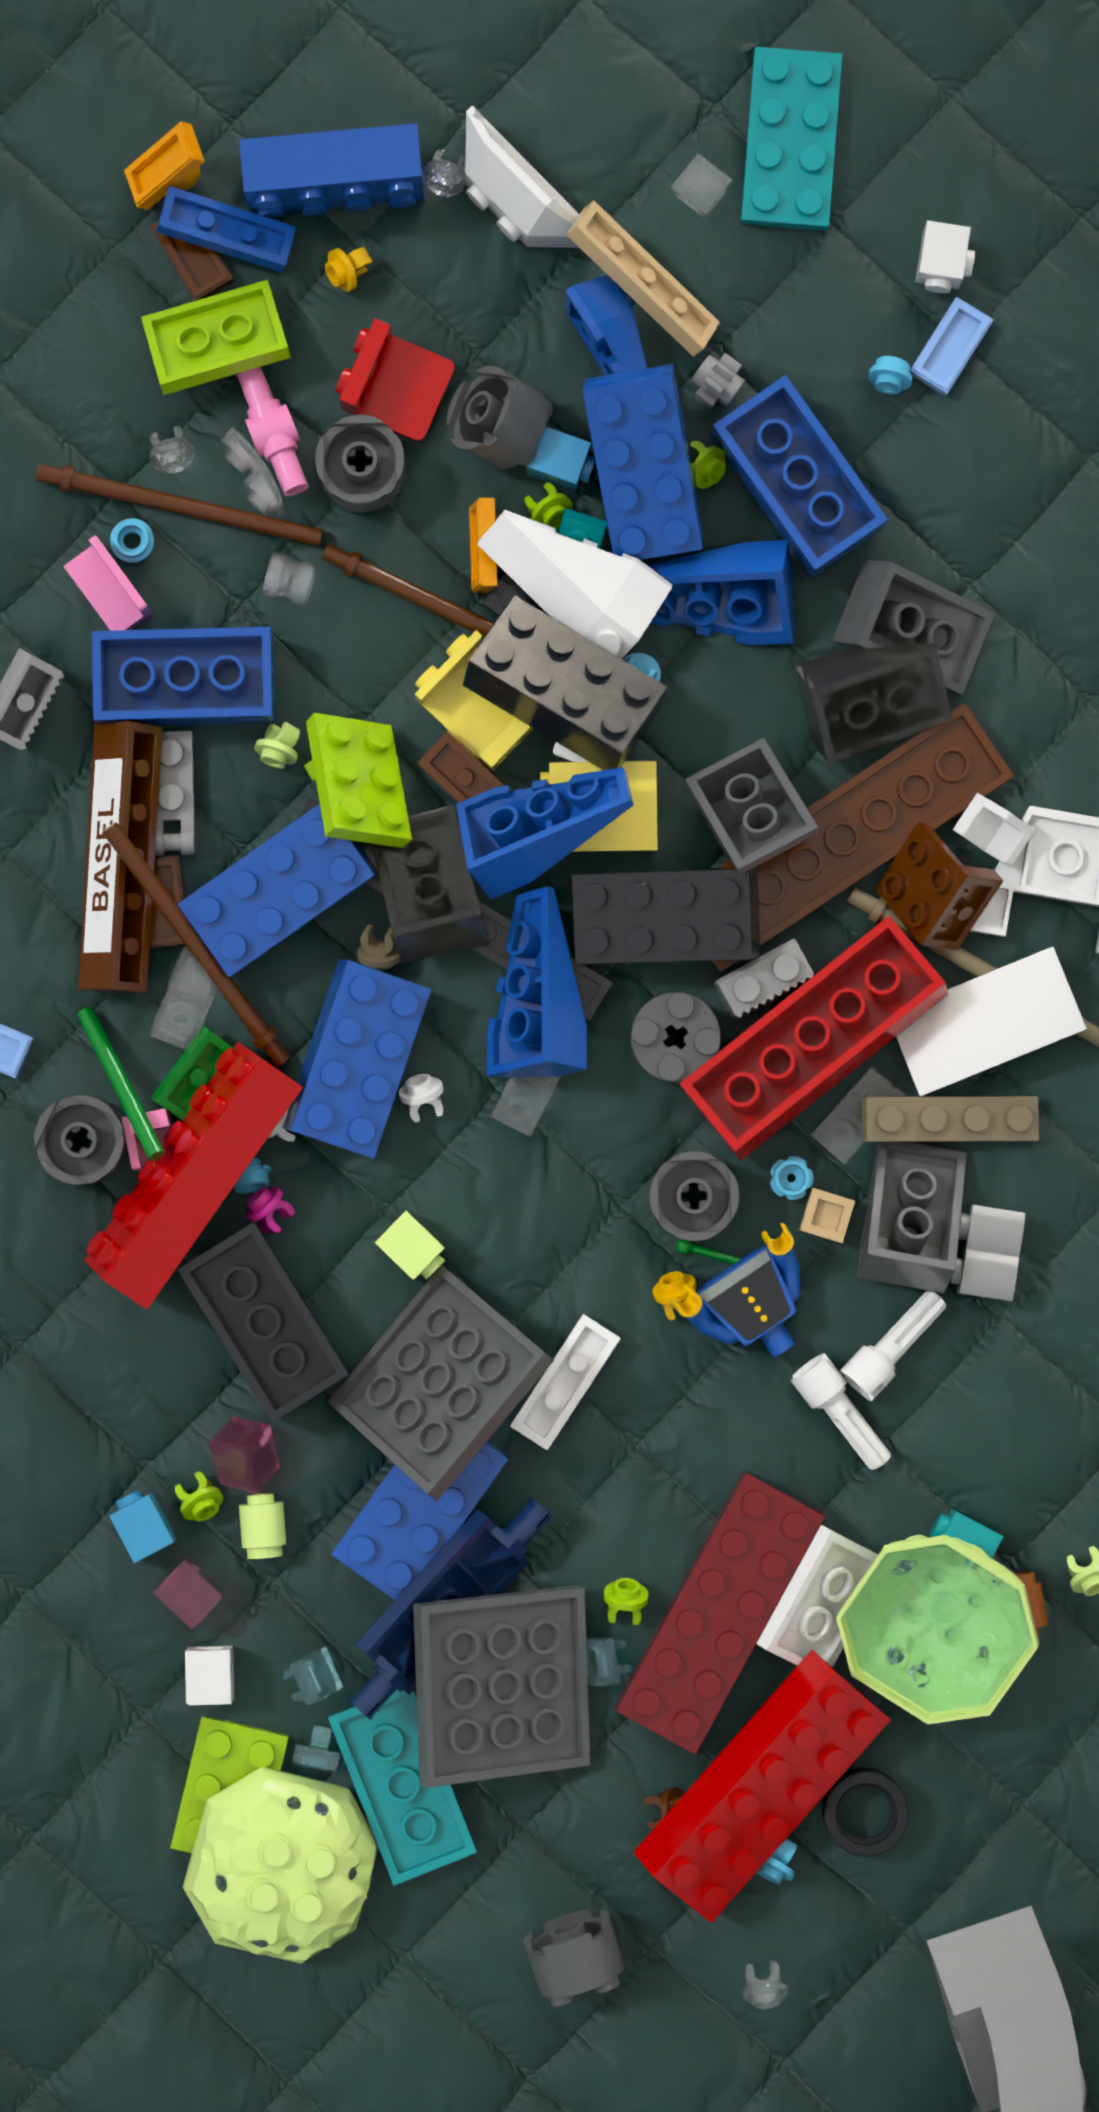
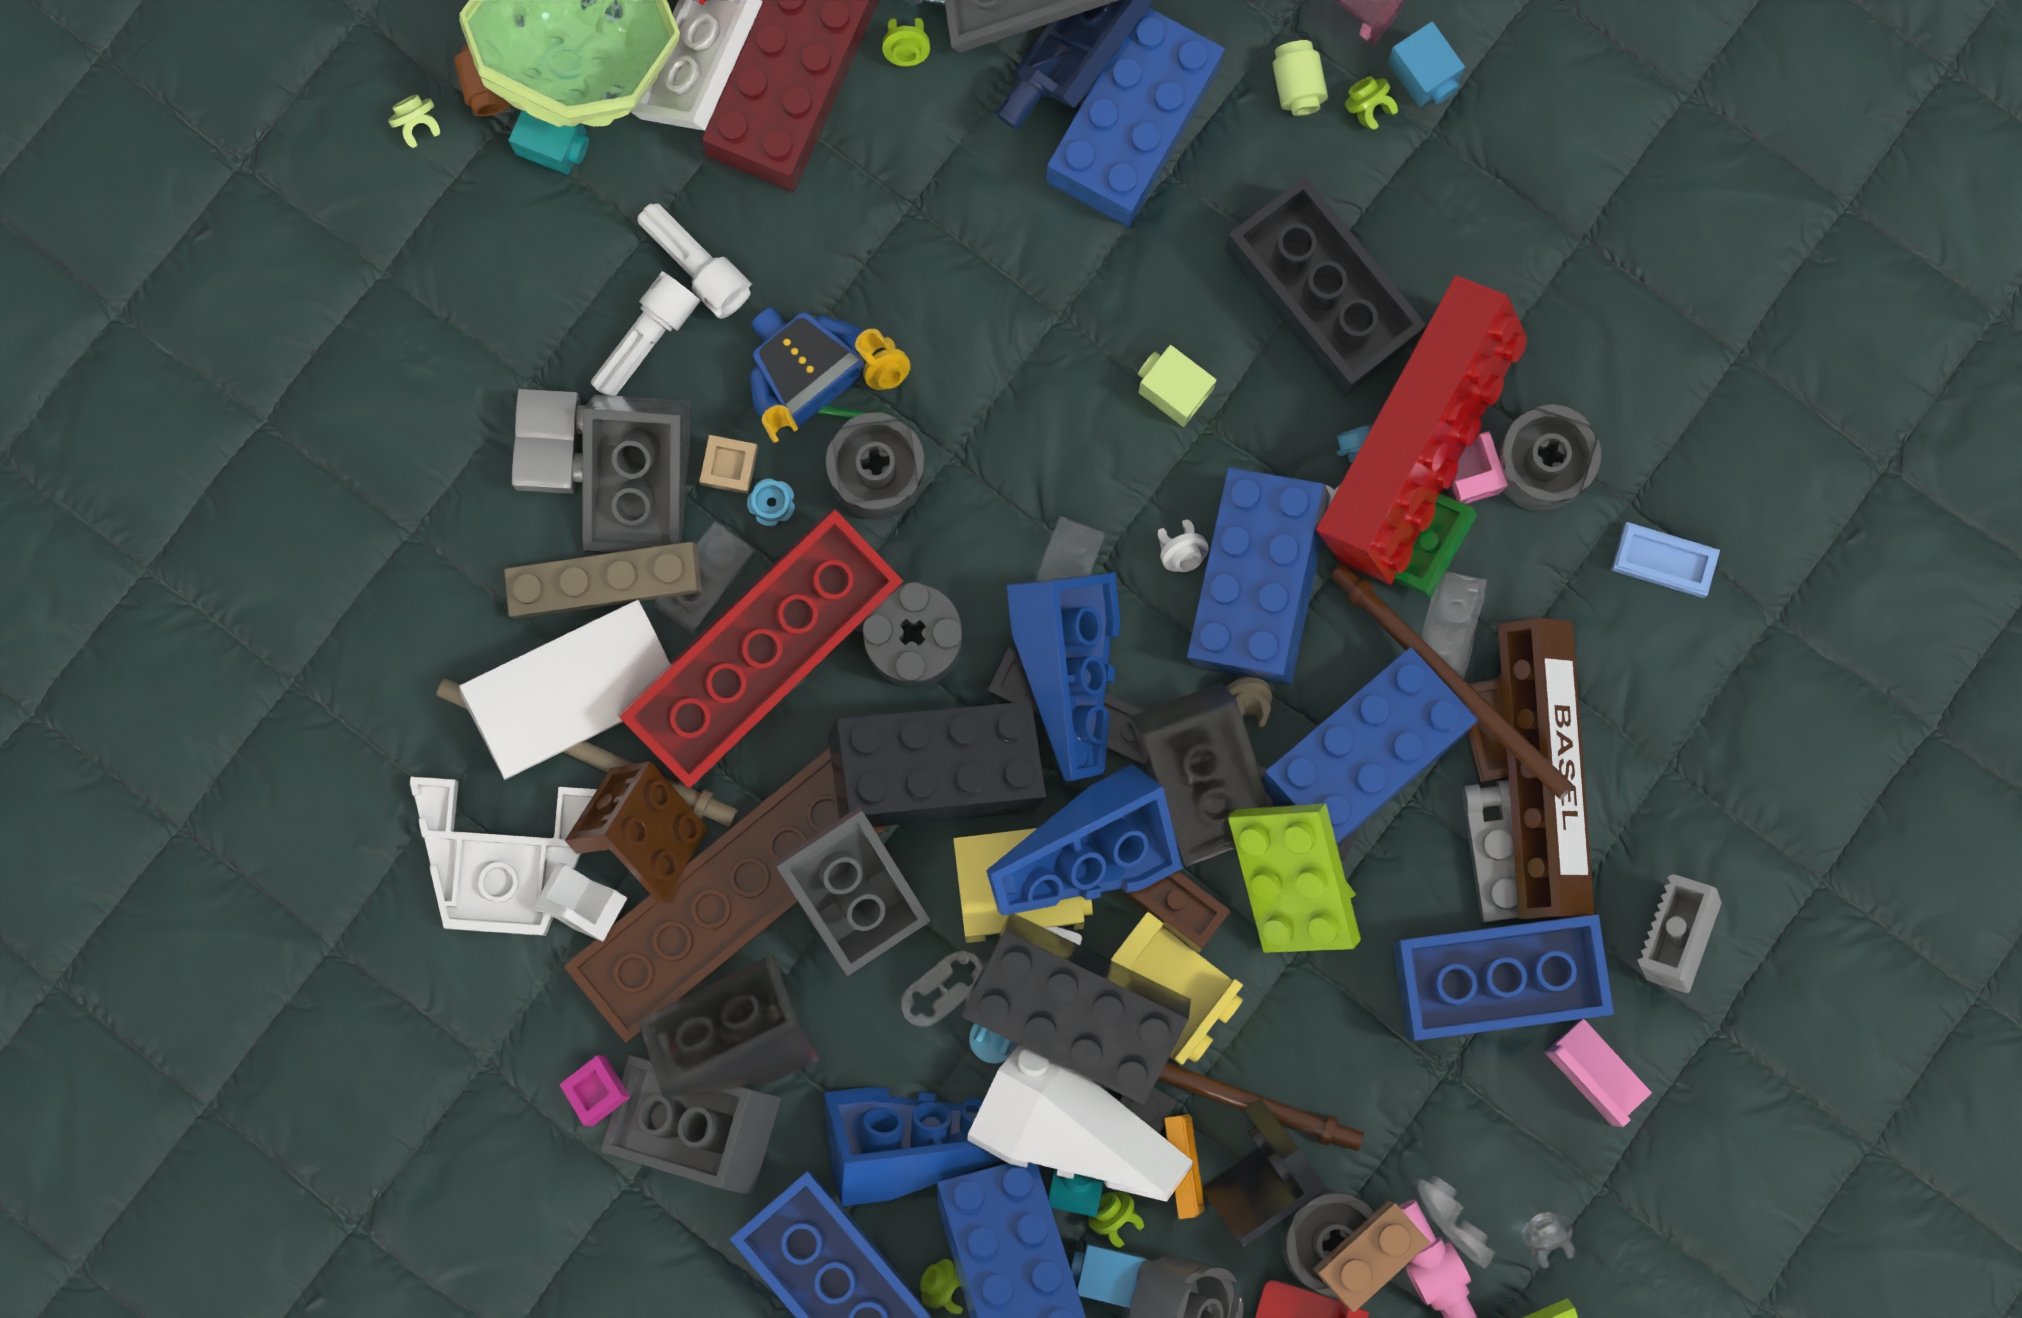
camera: 175 degrees right, 5 degrees down
reddish brown bar [36,464,324,546] -> none
green bar [77,1007,165,1161] -> none
medium azure plate [110,518,155,563] -> none
clear pink panel [209,1416,280,1493] -> none
dark pink plate [245,1186,295,1235] -> none
yellowish green plate [254,722,300,769] -> none
clear wheel [262,552,317,607] -> none
dark grey plate [327,1265,554,1501] -> none
white plate [510,1314,621,1450] -> none
light grey brick [714,938,814,1020] -> none
none -> dark pink plate [560,1055,630,1127]
none -> clear beam [901,951,983,1027]
none -> black bracket [1202,1098,1326,1246]
none -> medium nougat brick [1313,1200,1430,1312]

